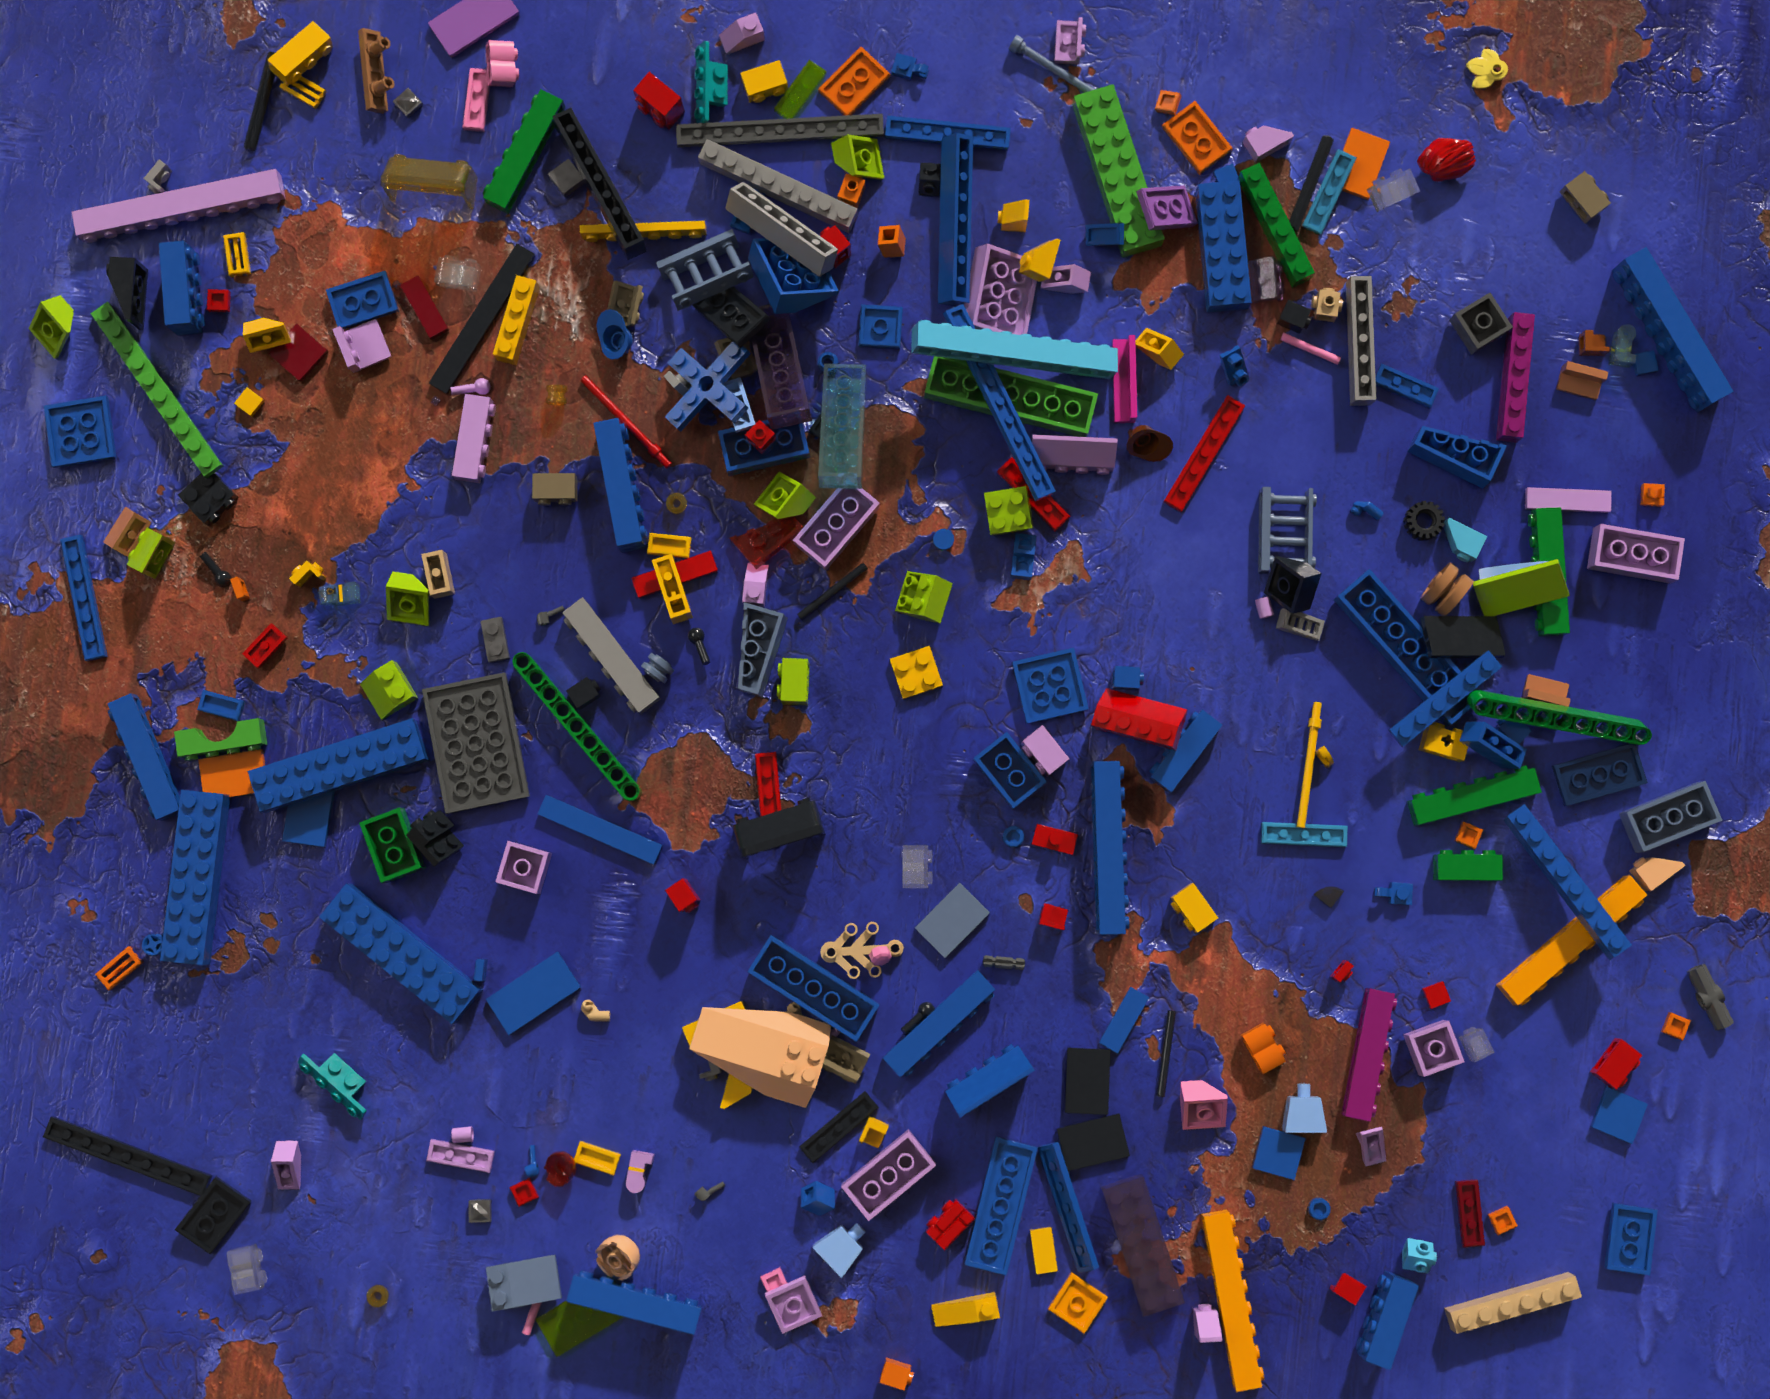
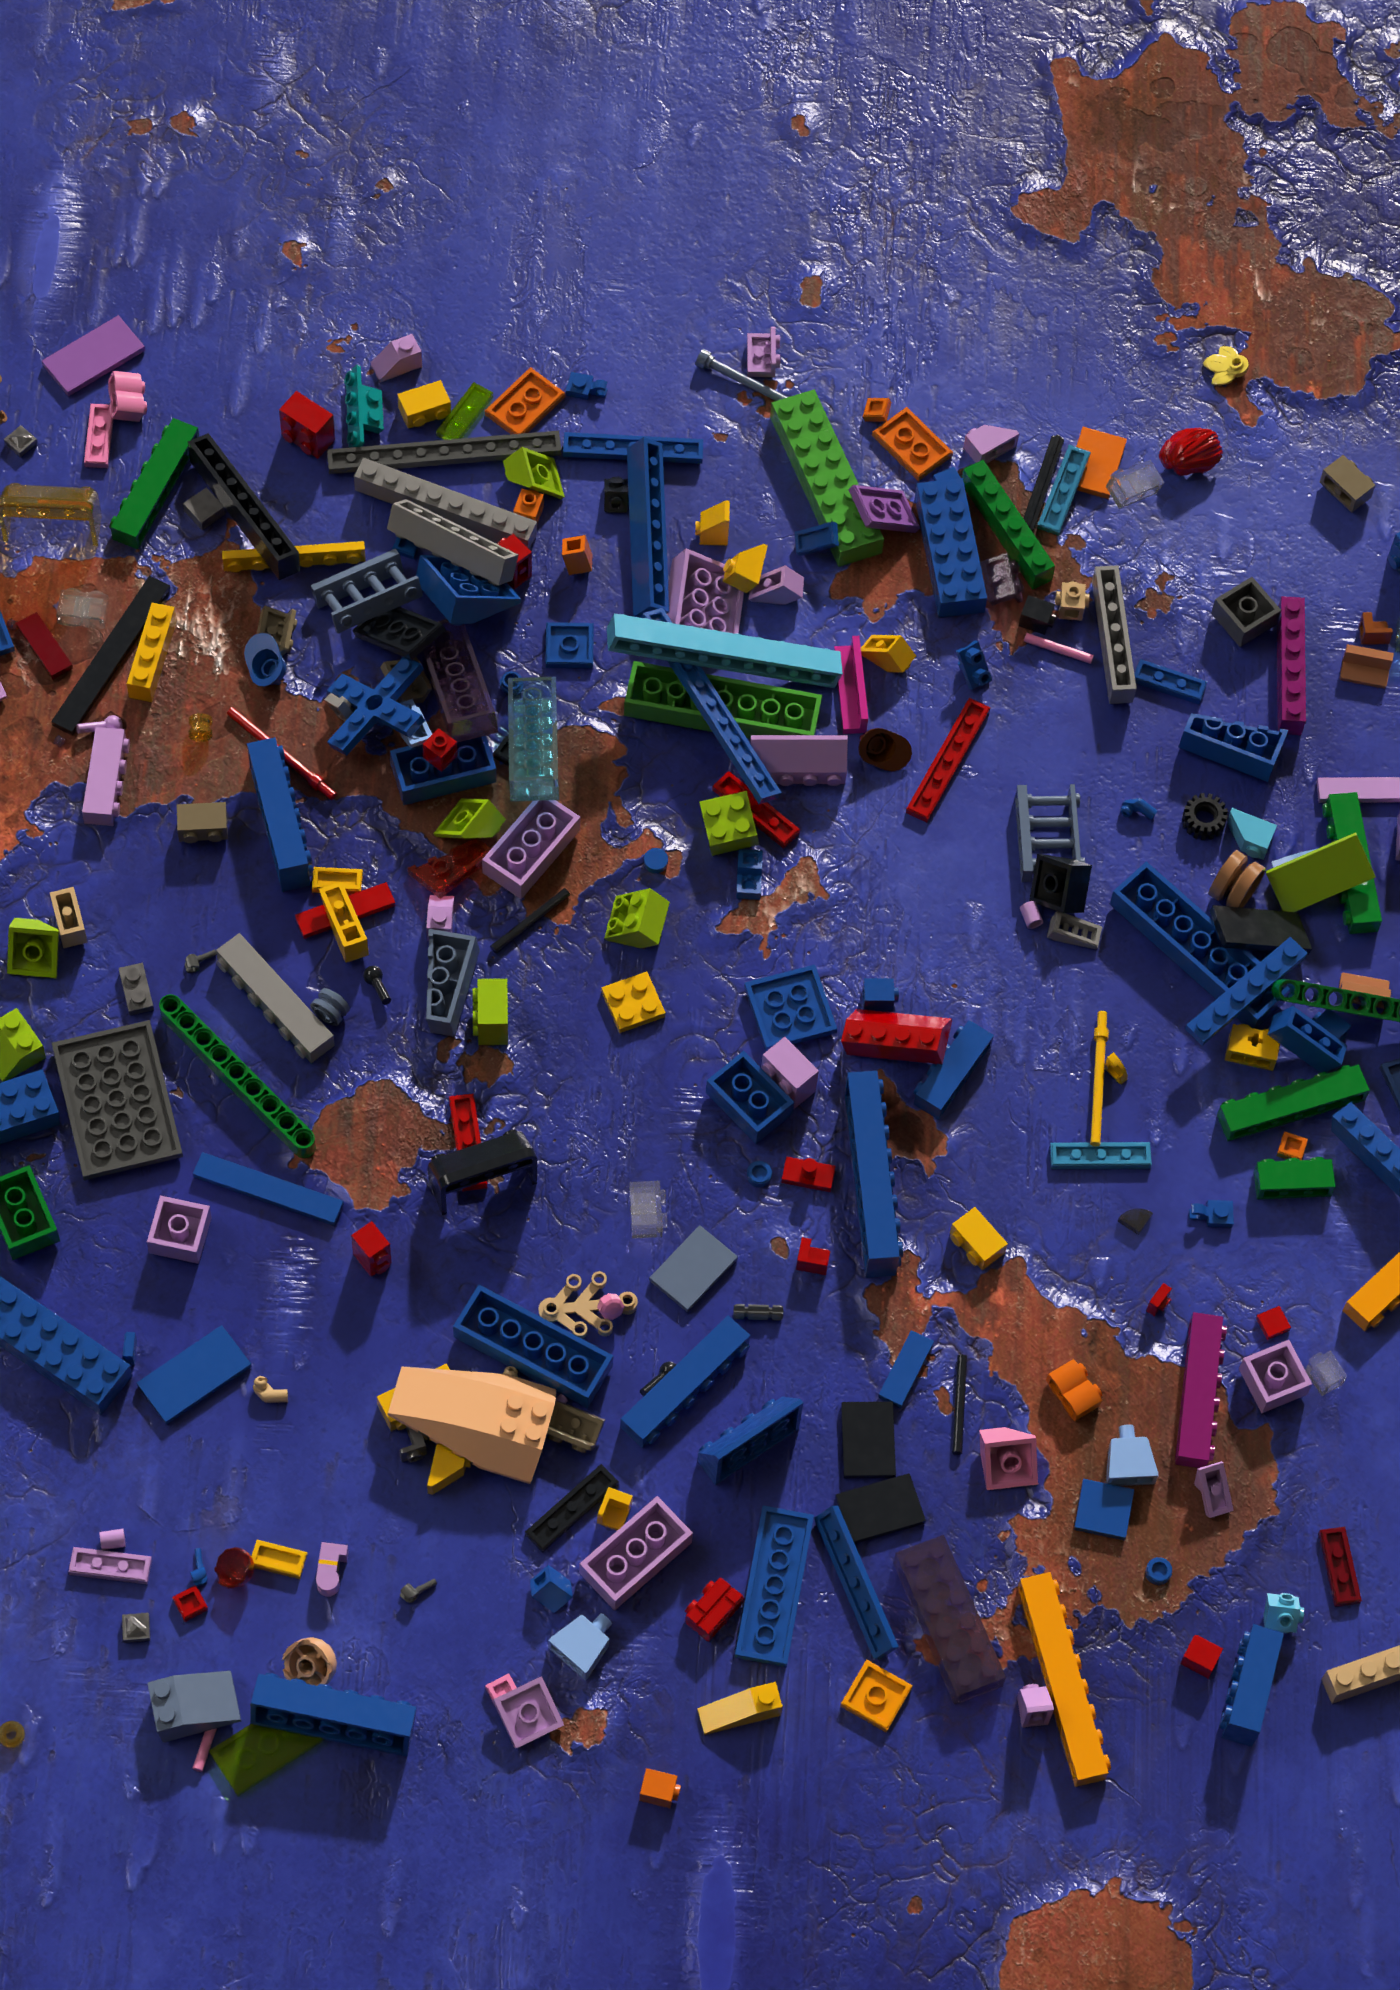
camera: 10 degrees left, 20 degrees down
black plate [406,810,464,867] -> none
black brick [566,677,601,710] -> none
clear yellow plate [666,493,687,514] -> none
yellow tile [1030,1227,1058,1274] -> none
orange tile [1487,1206,1518,1235] -> none

